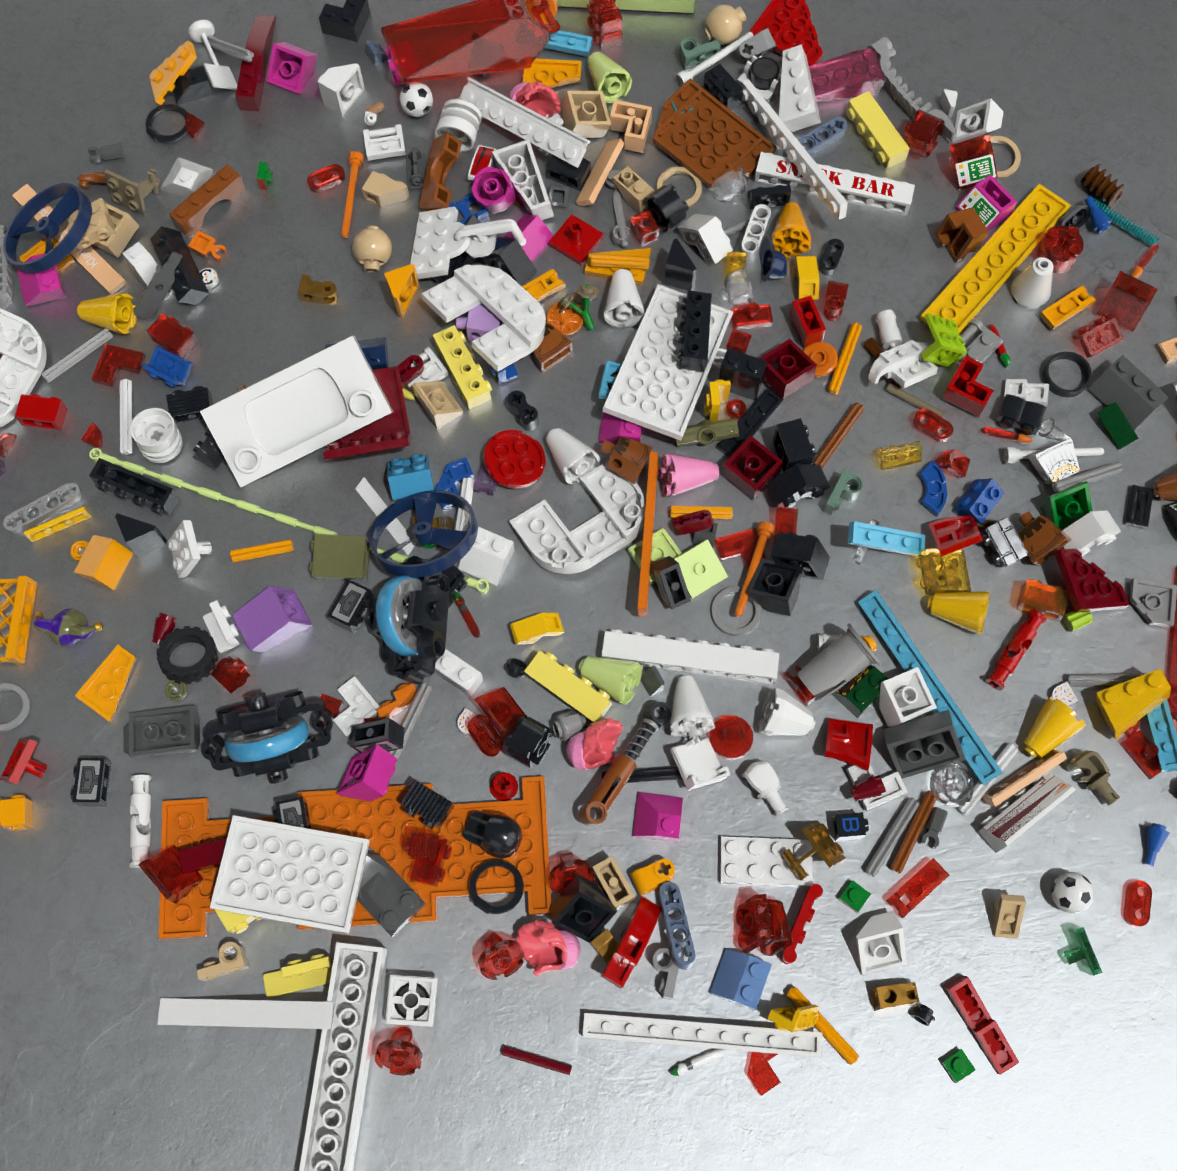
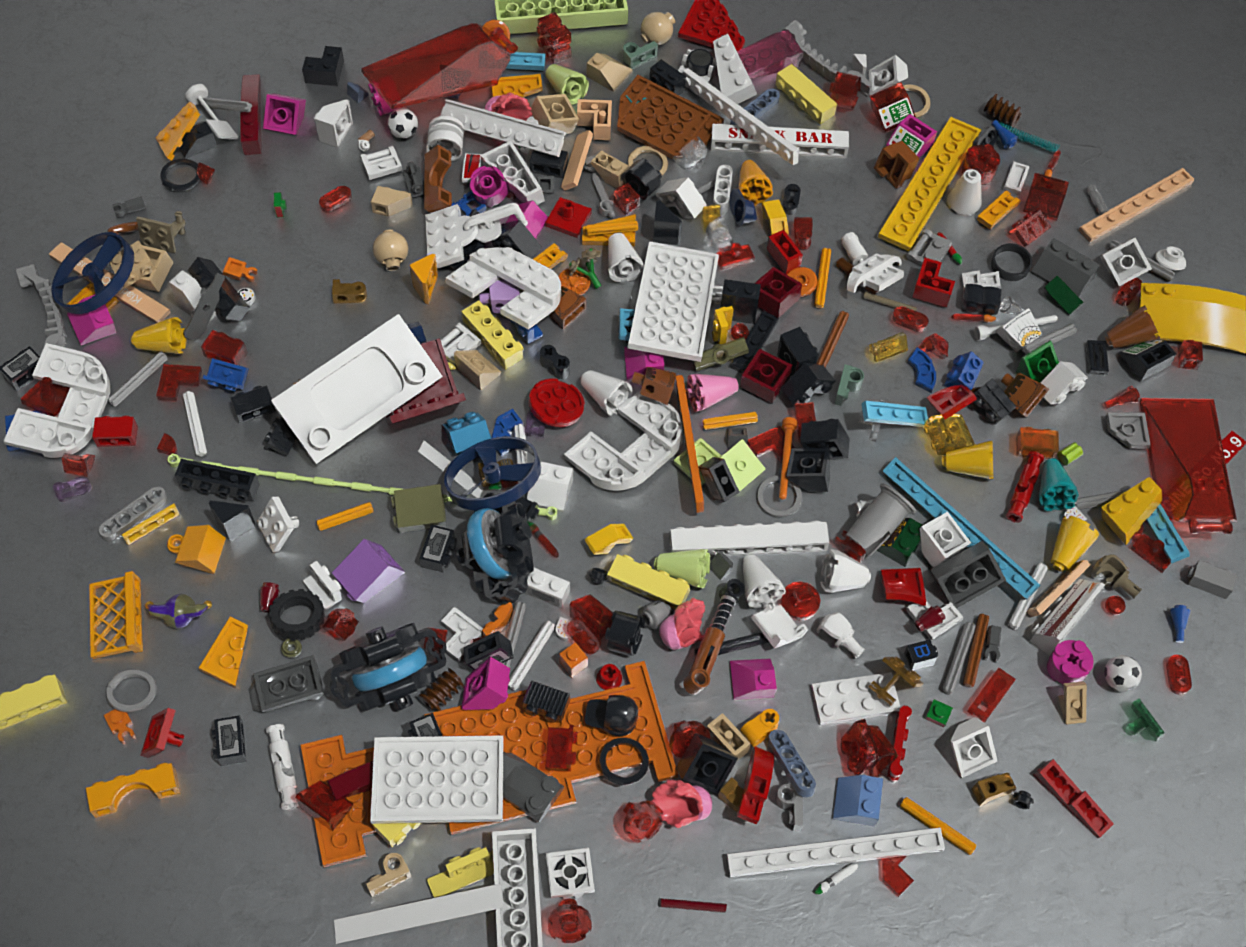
camera: 15 degrees left, 10 degrees down
white wheel [130,408,183,463] -> none
white slope [161,157,213,199] -> none
dark orange arch [169,164,246,238] -> none
orange piece [341,151,364,238] -> none
dark red beam [398,355,424,388] -> none
clear red brick [405,832,442,862] -> none
dark red beam [672,510,714,535] -> none
white piece [676,32,754,86] -> none
black brick [677,290,712,372] -> none
clear red tile [726,329,752,354] -> none
light grey piece [739,28,777,61] -> none
black bracket [747,185,792,210] -> none
yellow bracket [768,1004,819,1033] -> none
lime bracket [921,313,968,367] -> none
clear cylinder [930,761,974,807] -> none
green plate [941,1049,976,1083] -> none
dark red plate [1054,549,1130,613] -> none
none -> reddish brown piece [418,668,464,711]
none -> white axle [508,621,555,691]
none -> orange brick [559,642,588,678]
none -> tan slope [587,53,633,92]
none -> white tile [1003,161,1030,195]
none -> teal cone [1039,458,1079,511]
none -> dark pink brick [1047,640,1094,686]
none -> clear red cone [1104,386,1140,409]
none -> clear red plate [1105,596,1126,615]

